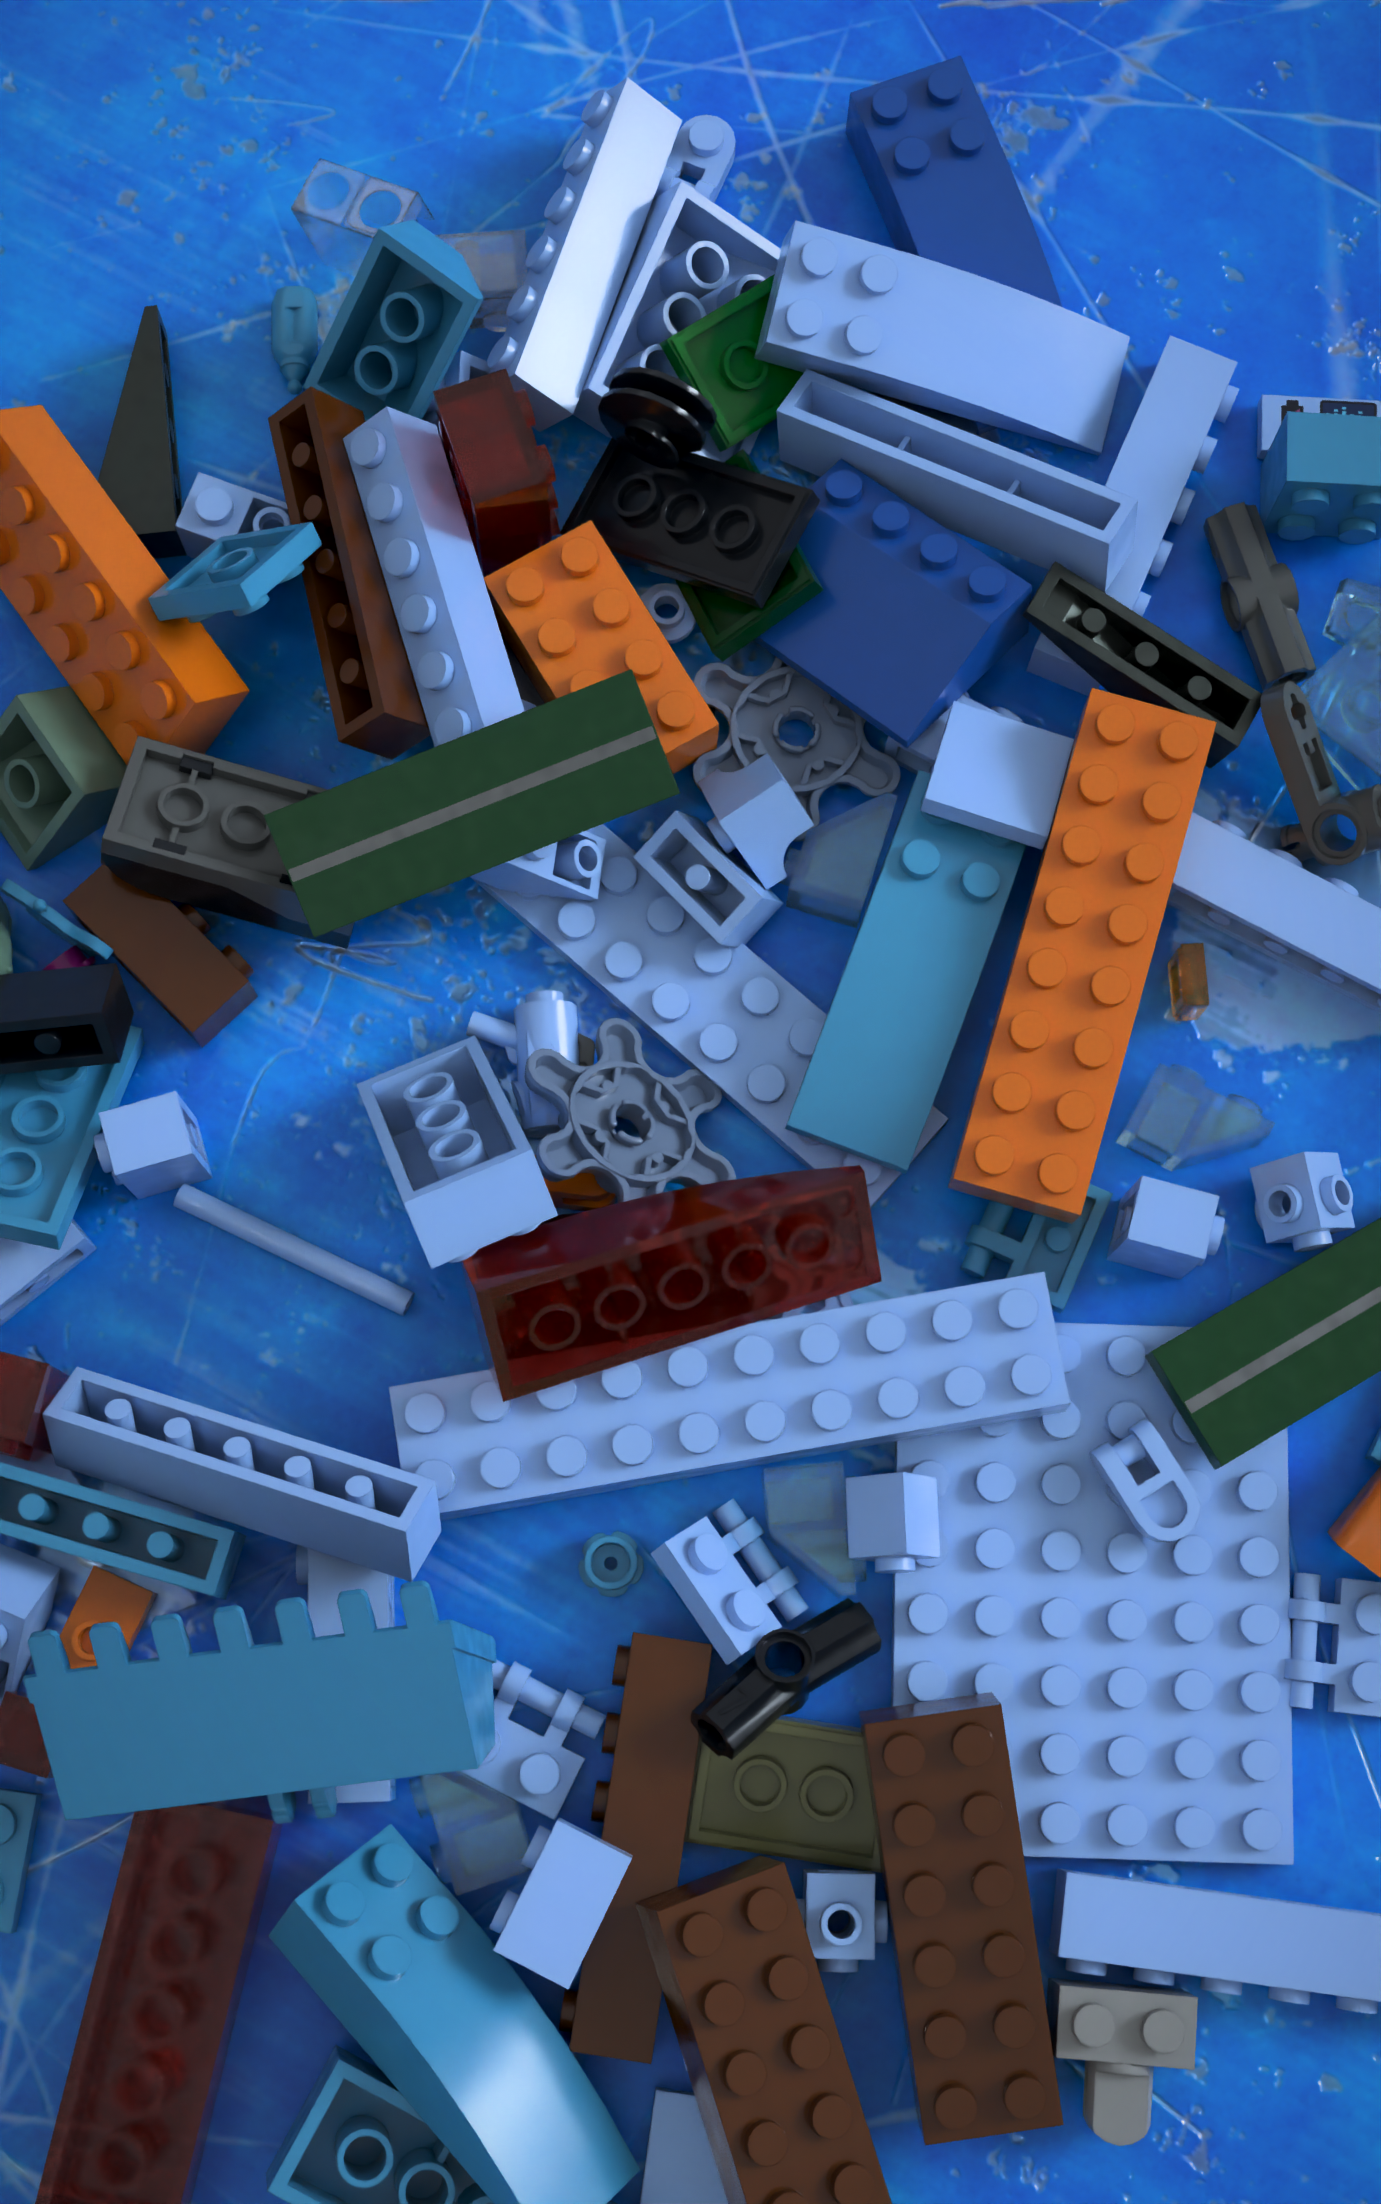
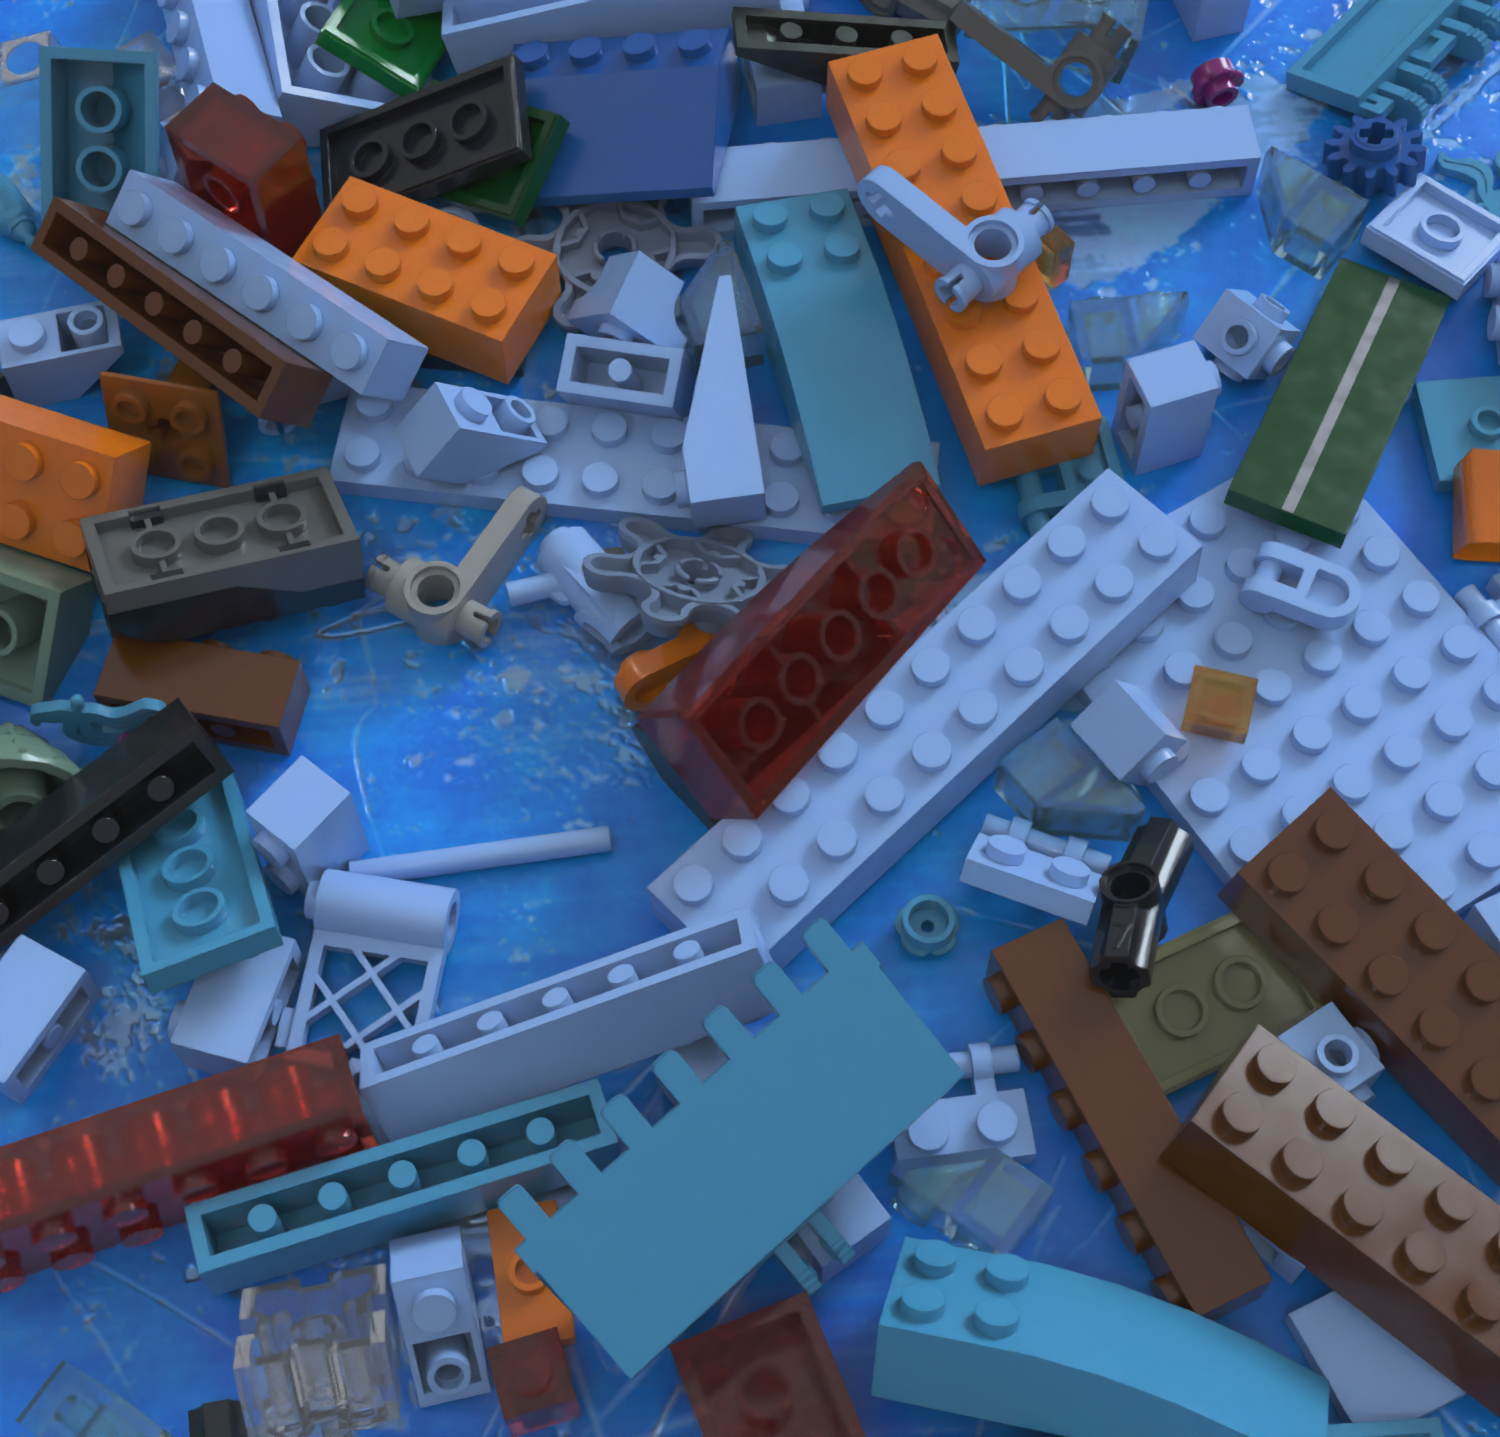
camera: 30 degrees left, 15 degrees down
dark azure plate [148,522,322,623] -> none
dark green tile [264,669,680,938] -> none
light blue brick [356,1035,558,1269] -> none
light blue brick [489,1818,633,1990] -> none
black piece [598,367,717,470] -> none
light blue tile [920,701,1074,850] -> none
none -> dark orange piece [99,359,232,488]
none -> light blue piece [274,869,460,1076]
none -> light grey piece [365,486,547,648]
none -> light blue slope [673,275,766,529]
none -> light blue piece [857,165,1055,312]
none -> clear orange tile [1180,665,1258,744]

